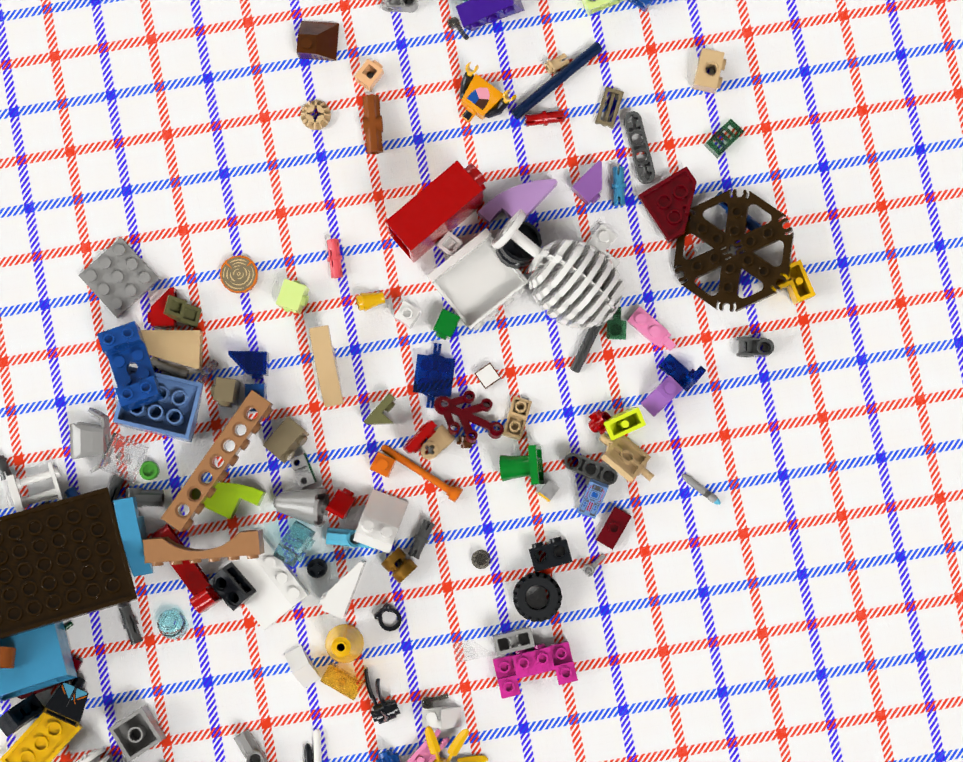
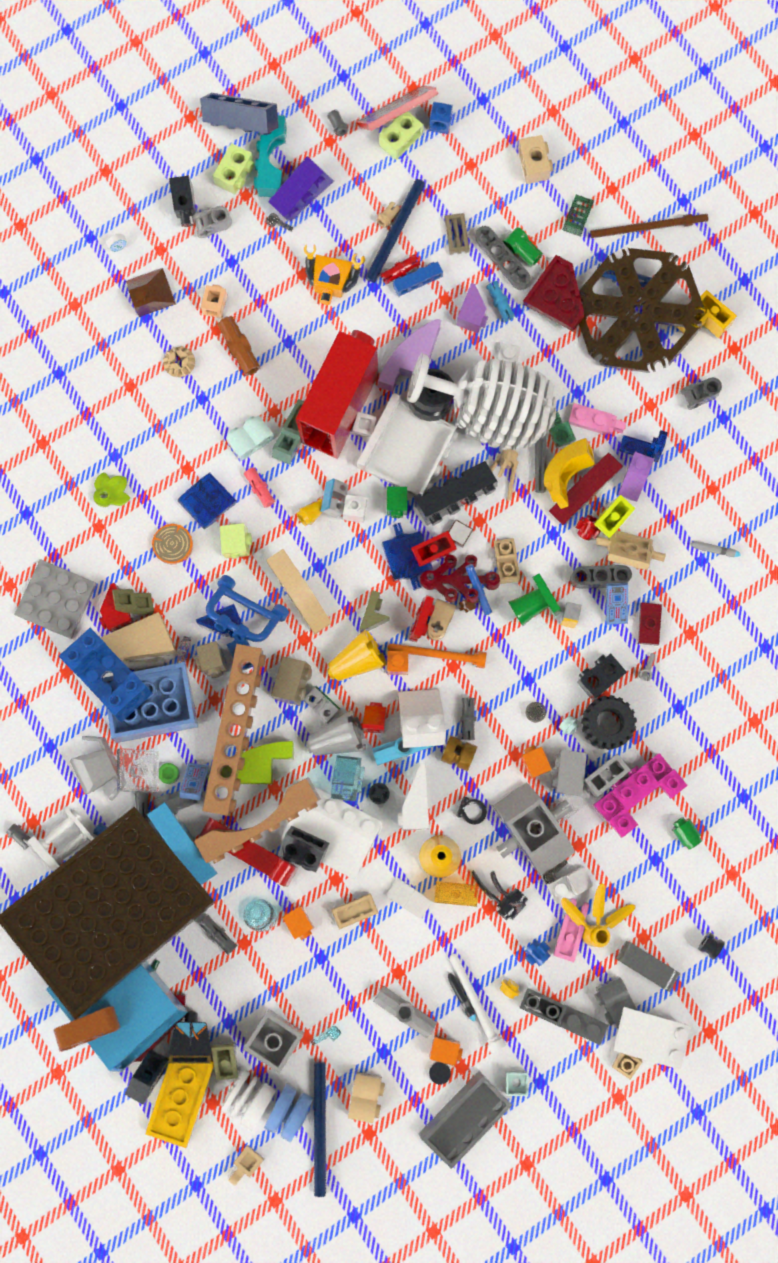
camera: 20 degrees left, 5 degrees down
none -> lime plate [94,472,130,507]
none -> clear blue slope [178,472,237,530]
none -> medium blue tile [180,763,209,801]
none -> blue bar [206,575,289,642]
none -> olive slope [211,1043,238,1080]
none -> light aqua brick [226,416,274,461]
none -> sand green slope [272,399,304,465]
none -> orange brick [282,906,315,941]
none -> clear light blue hand [311,1026,341,1046]
none -> flat silver piece [320,478,349,518]
none -> yellow cone [327,630,387,681]
none -> tan plate [332,893,379,930]
none -> blue piece [393,261,443,297]
none -> red slope [411,531,457,567]
none -> black wedge [414,461,498,526]
none -> blue piece [465,564,492,615]
none -> tan plant [490,449,519,501]
none -> light grey slope [493,782,575,876]
none -> green piece [502,227,543,267]
none -> orange brick [521,745,552,779]
none -> yellow arch [544,438,595,509]
none -> dark red slope [549,452,624,525]
none -> light grey brick [552,750,587,796]
none -> light aqua plate [559,716,578,735]
none -> reddish brown bar [590,213,708,238]
none -> green brick [672,817,702,850]

